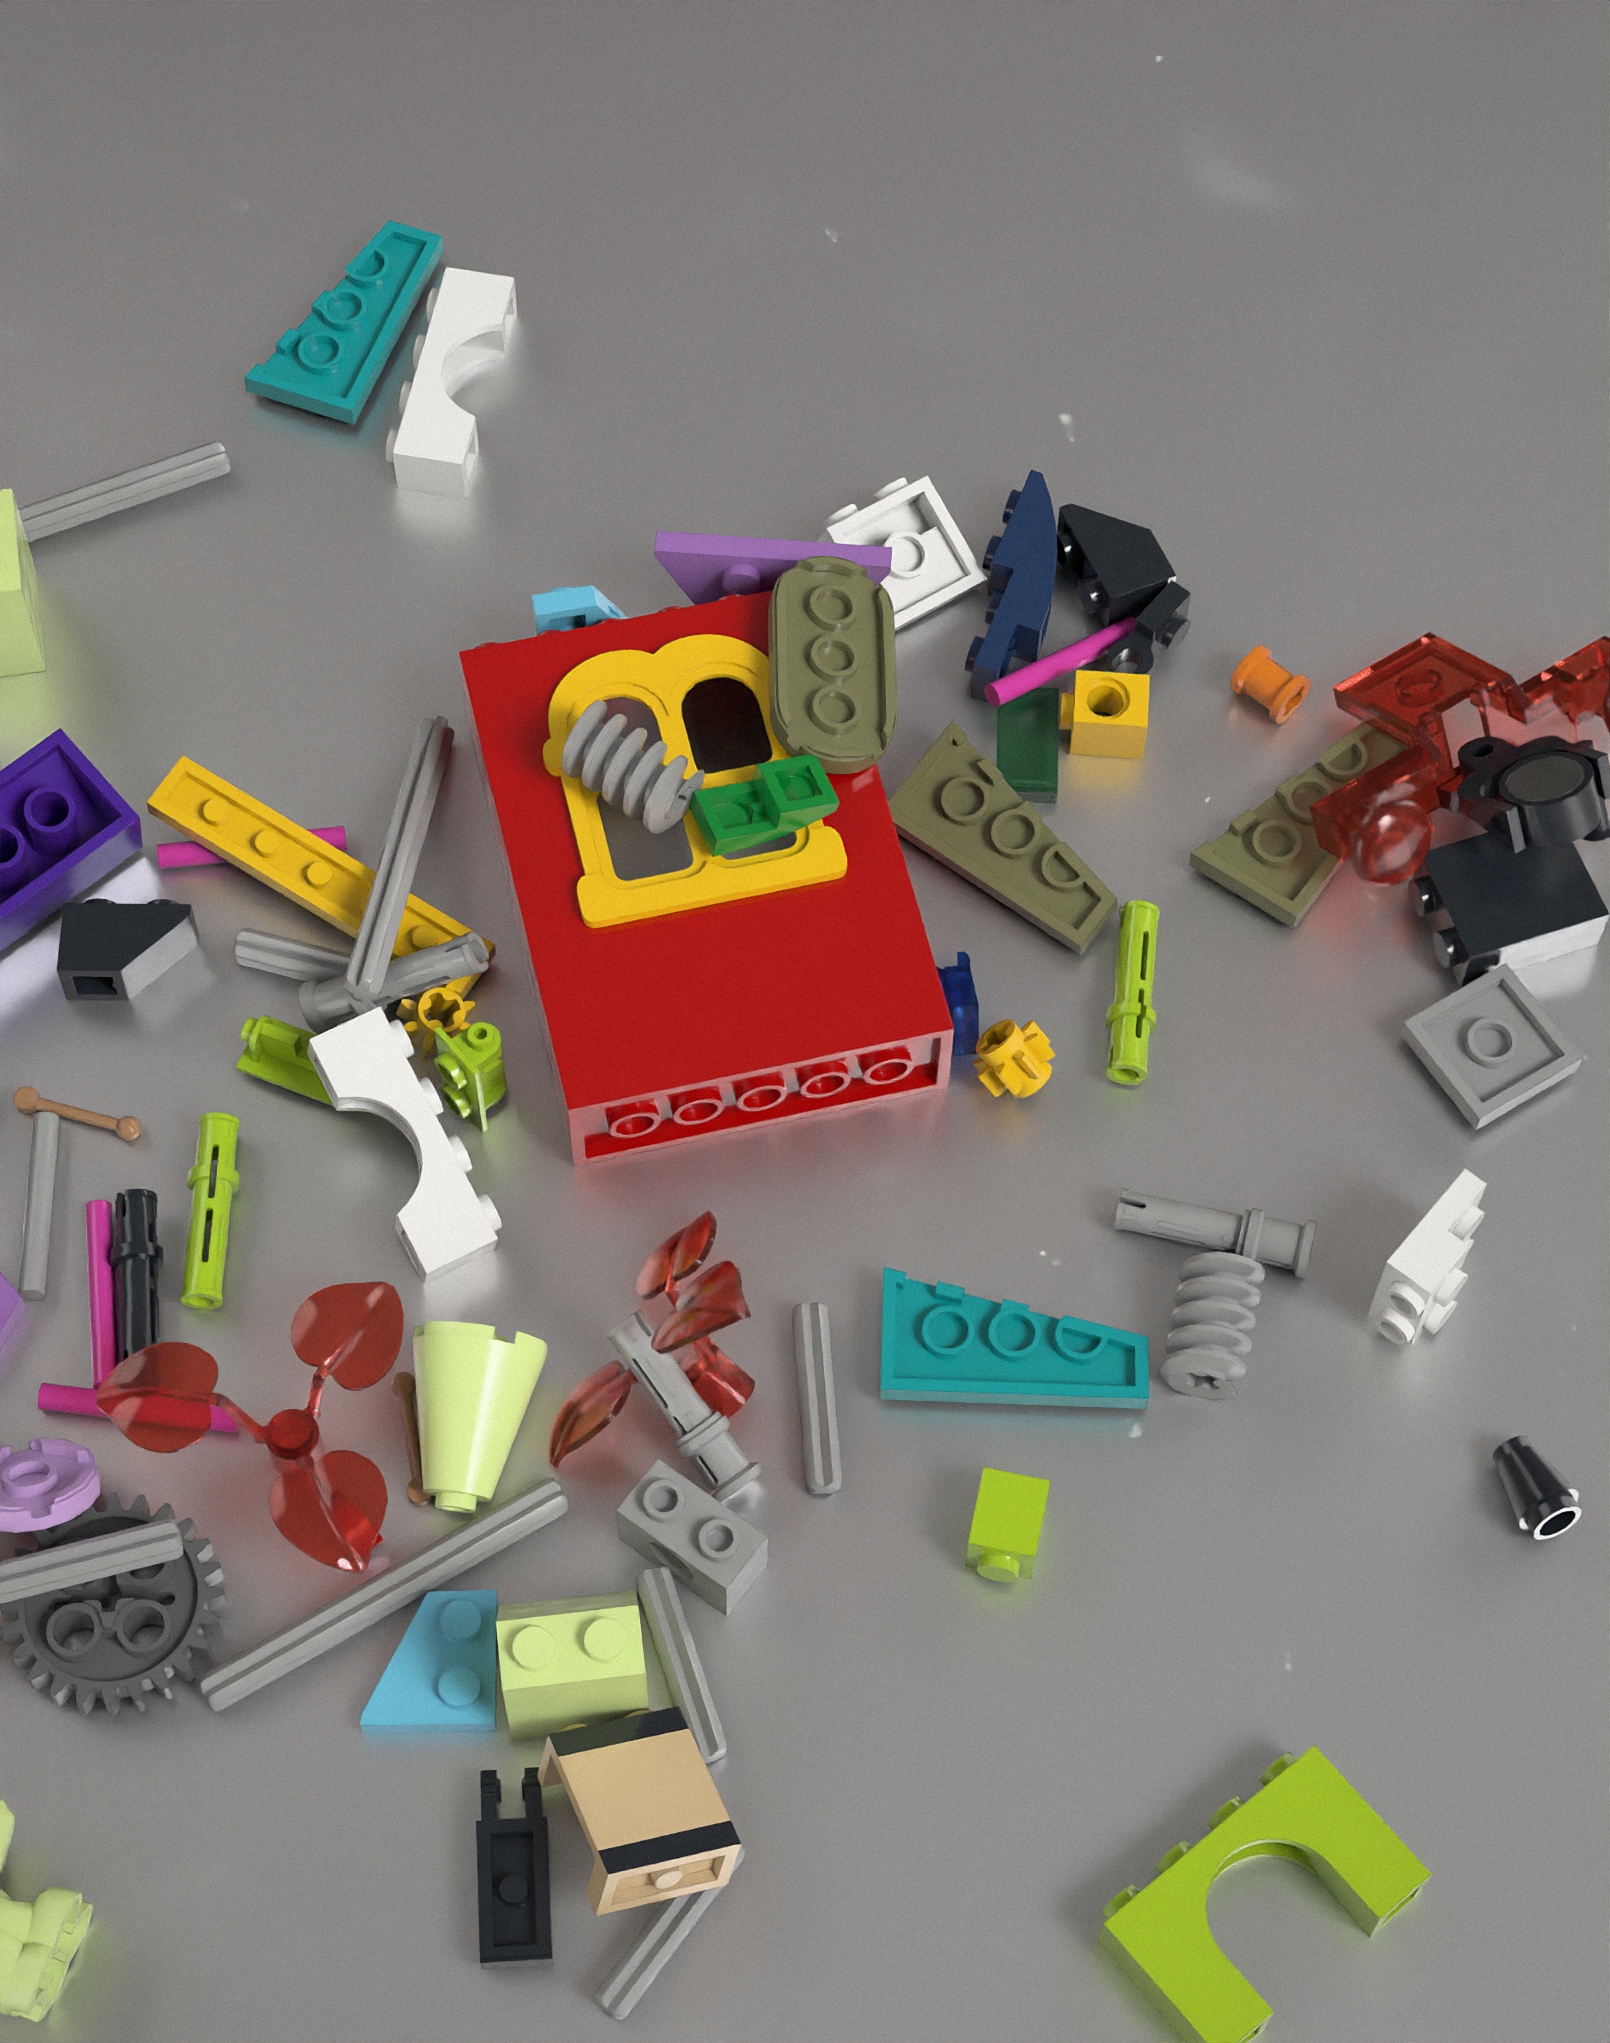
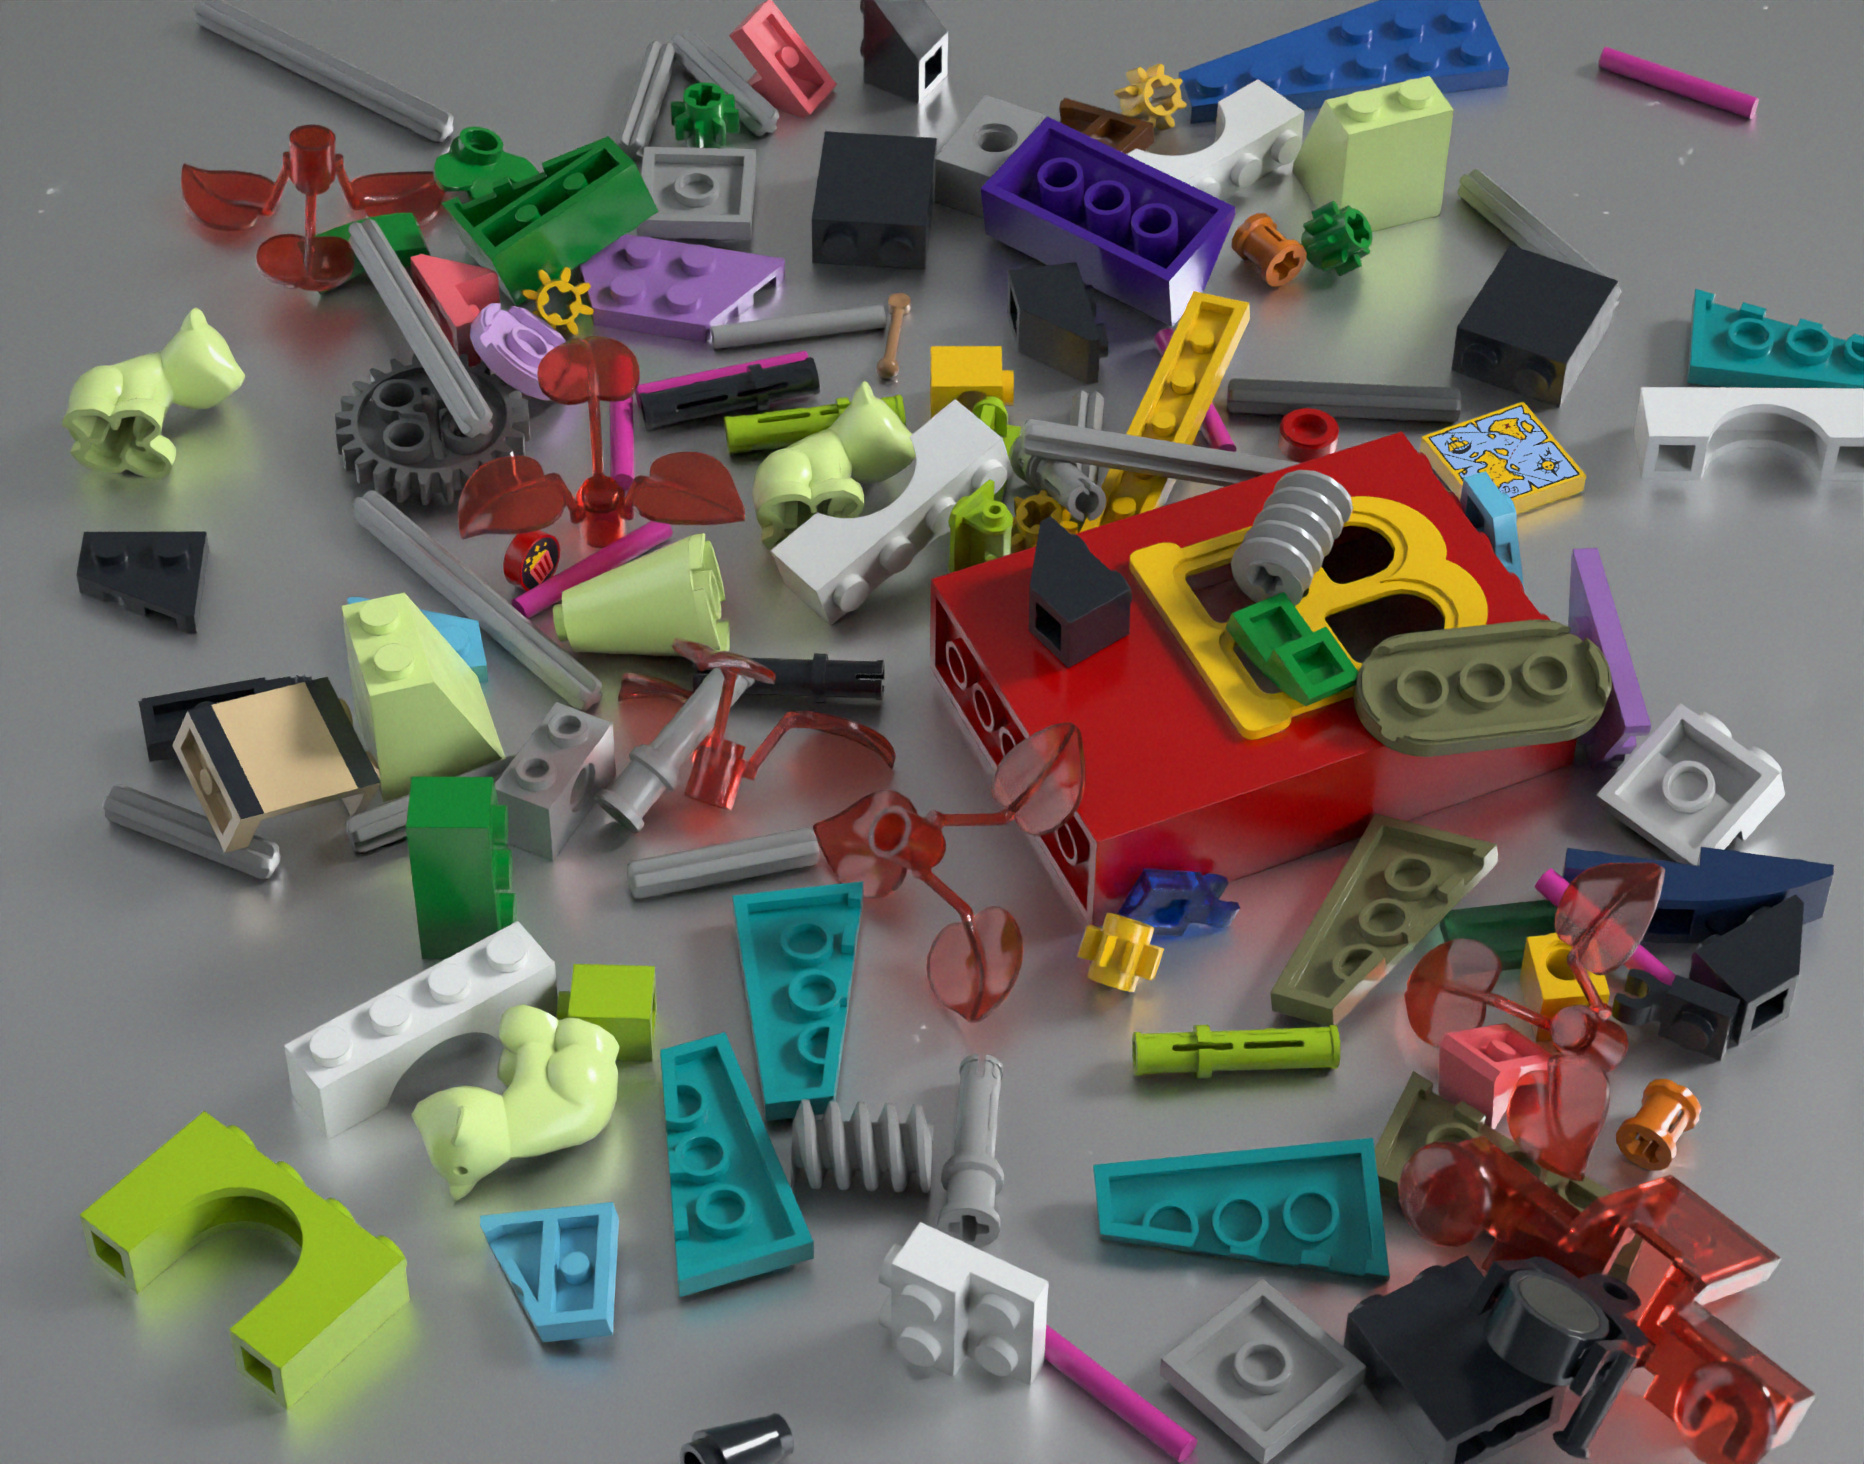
camera: 80 degrees right, 15 degrees down
none -> black wing [76,531,209,633]
none -> white arch [284,921,558,1140]
none -> green wedge [406,776,517,959]
none -> yellowish green animal [411,1004,620,1201]
none -> medium azure wing [480,1202,619,1342]
none -> dark pink bar [511,516,673,619]
none -> teal wing [660,1032,814,1297]
none -> black pin [693,653,885,703]
none -> yellowish green animal [752,381,916,551]
none -> clear red plant [813,722,1086,1024]
none -> yellow brick [930,346,1014,418]
none -> black slope [1029,516,1132,668]
none -> dark pink bar [1044,1324,1198,1463]
none -> teal wing [1093,1138,1390,1282]
none -> dark grey axle [1227,378,1462,423]
none -> orange bush [1231,213,1307,287]
none -> red tile [1278,408,1339,463]
none -> green gear [1301,201,1373,277]
none -> clear red plant [1404,862,1665,1181]
none -> tile [1419,402,1586,514]
none -> coral slope [1438,1023,1559,1129]
none -> black brick [1451,245,1618,408]

